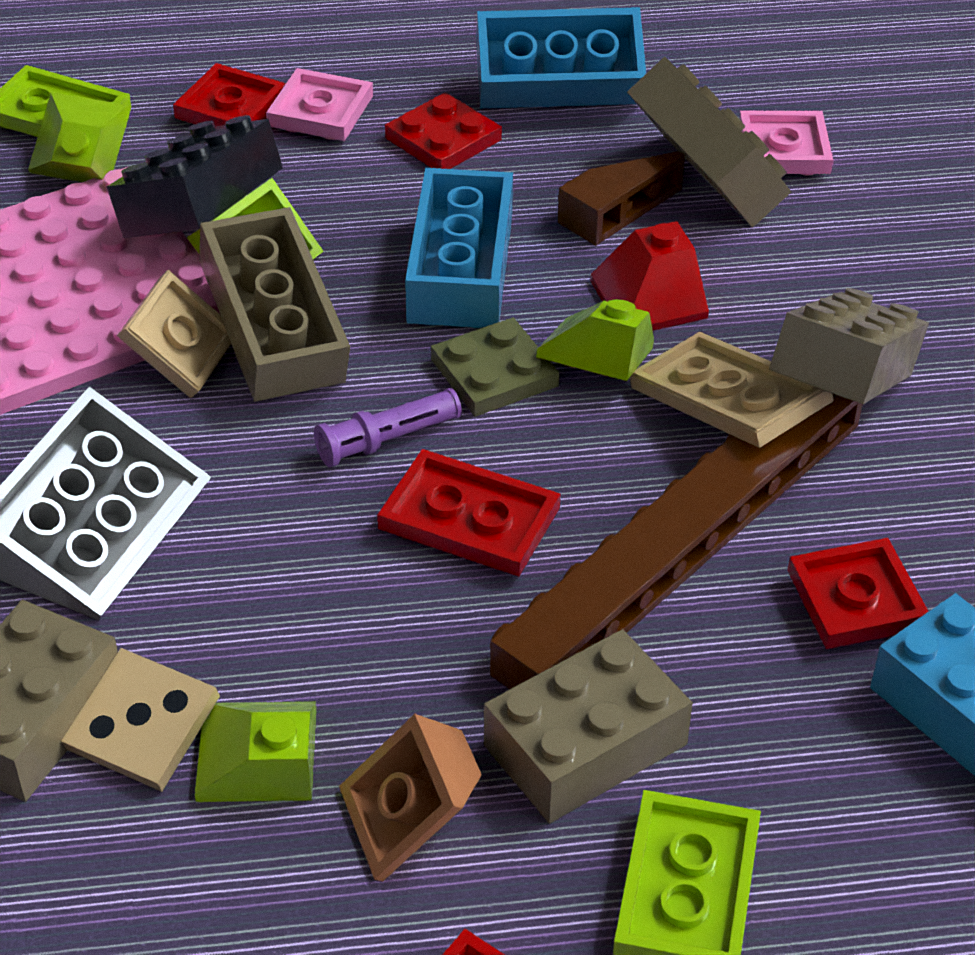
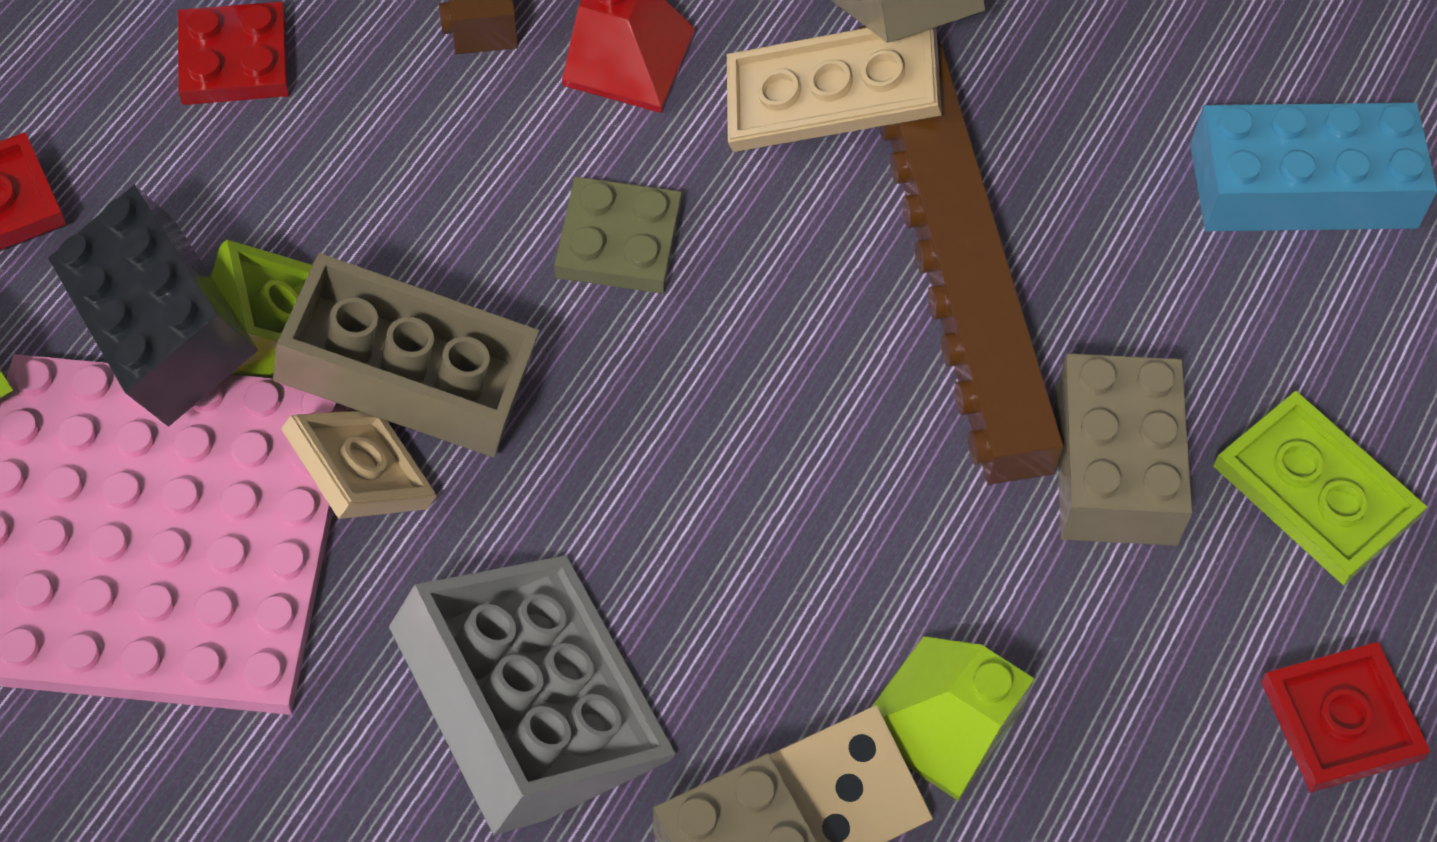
camera: 55 degrees left, 15 degrees up
bright pink plate [266,68,373,141] -> none
medium lavender pin [314,388,462,467] -> none
nougat slope [339,714,482,882] -> none
red plate [377,449,561,577] -> none
dark azure brick [405,168,513,328] -> none
lime slope [536,299,654,381] -> none
red plate [787,538,929,649] -> none

